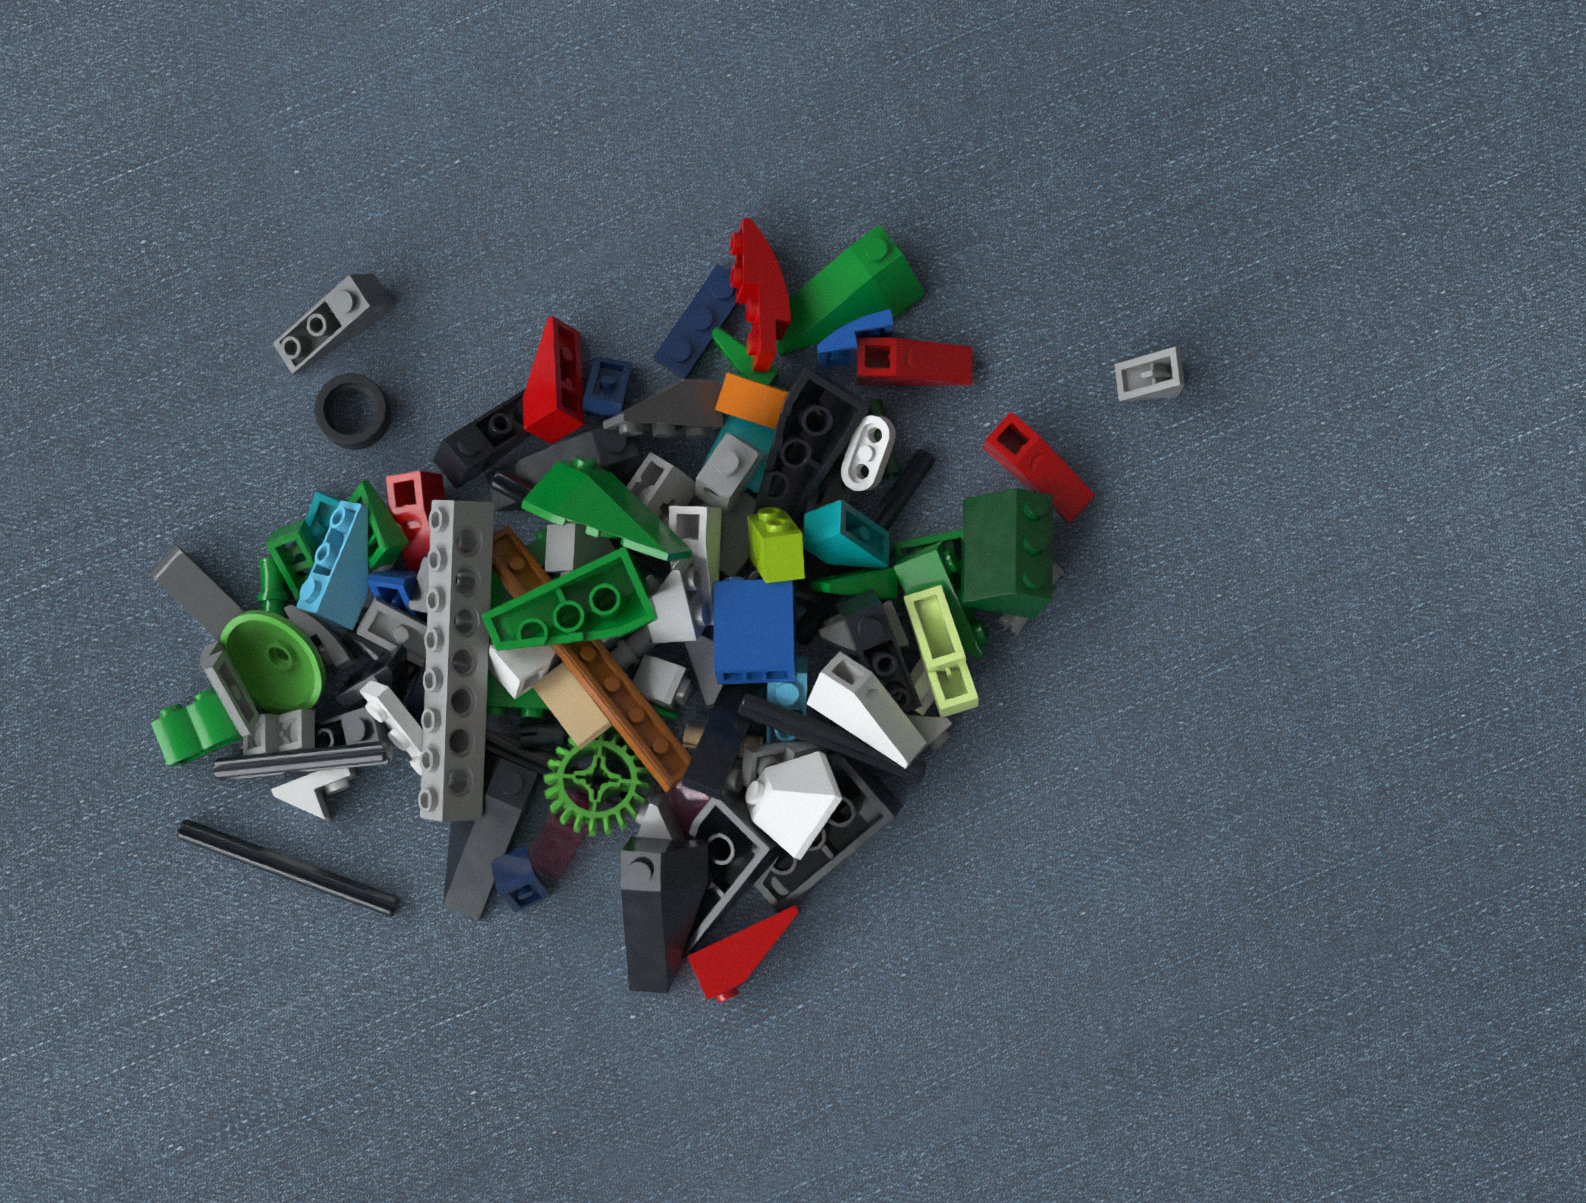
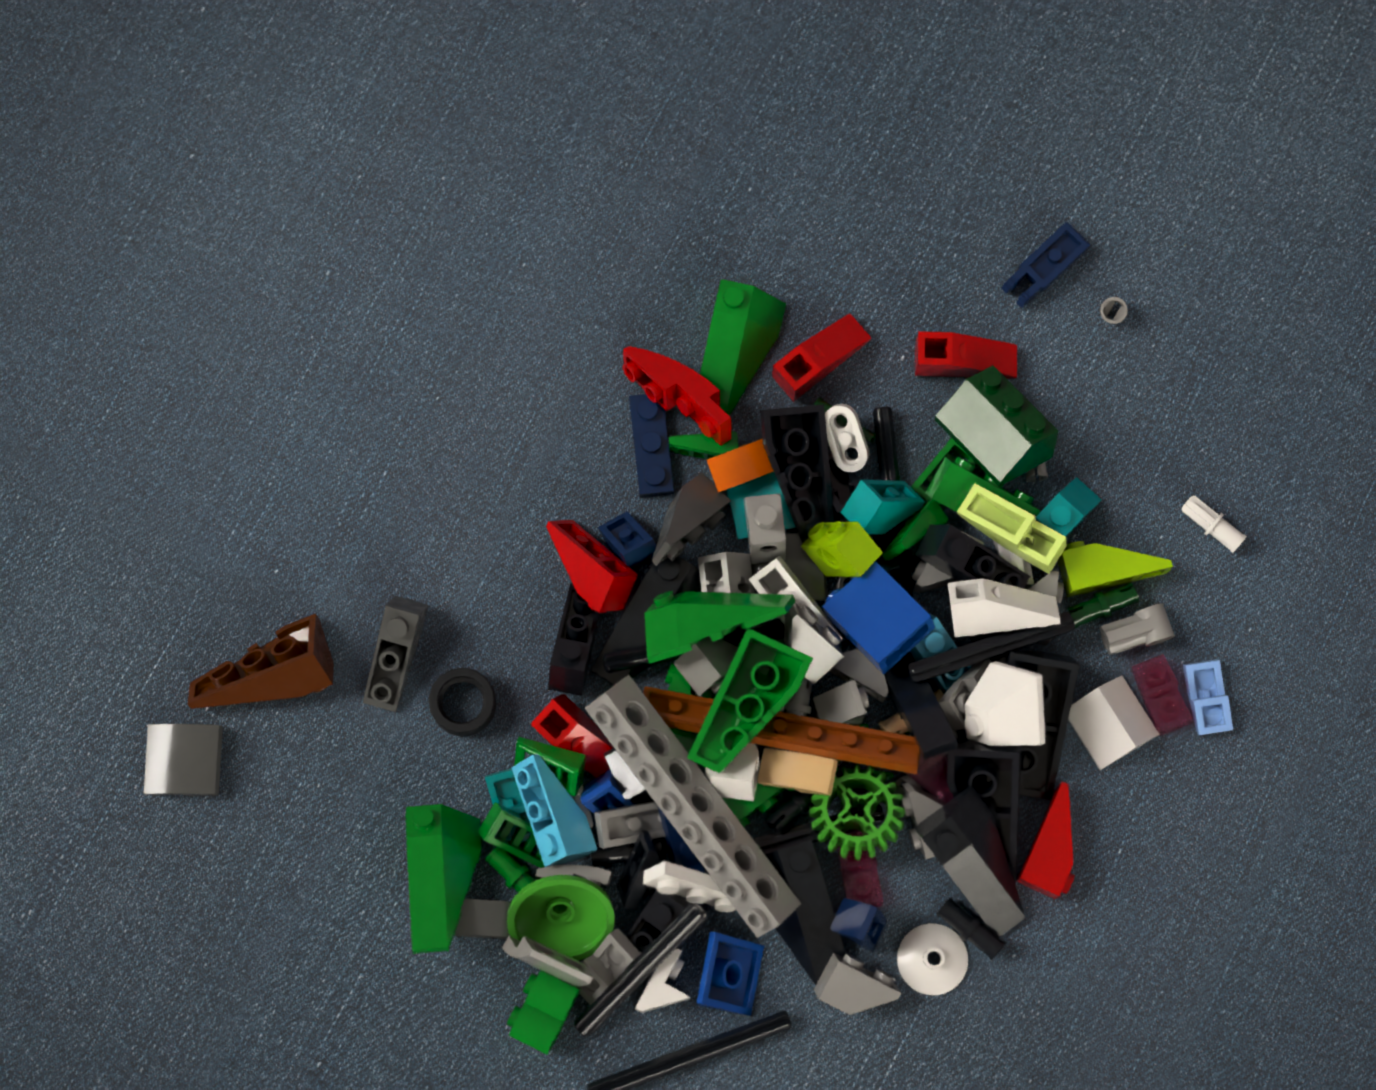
camera: 45 degrees left, 5 degrees down
blue slope [817,309,893,370] -> none
light grey slope [1114,346,1185,402] -> none
none -> dark grey slope [143,724,223,797]
none -> reddish brown wedge [187,613,334,709]
none -> green wedge [406,804,482,954]
none -> blue slope [696,931,764,1016]
none -> light grey slope [814,952,901,1015]
none -> white dish [897,924,968,995]
none -> black pin [936,897,1006,960]
none -> dark blue hinge [1001,222,1091,308]
none -> teal slope [1035,477,1102,538]
none -> lime slope [1057,541,1173,597]
none -> dark green pin [1066,582,1139,628]
none -> white slope [1068,675,1160,770]
none -> light grey hinge [1100,297,1128,324]
none -> light grey piece [1100,603,1175,655]
none -> clear pink slope [1131,654,1193,736]
none -> white axle [1181,495,1247,553]
none -> light blue slope [1183,659,1233,735]

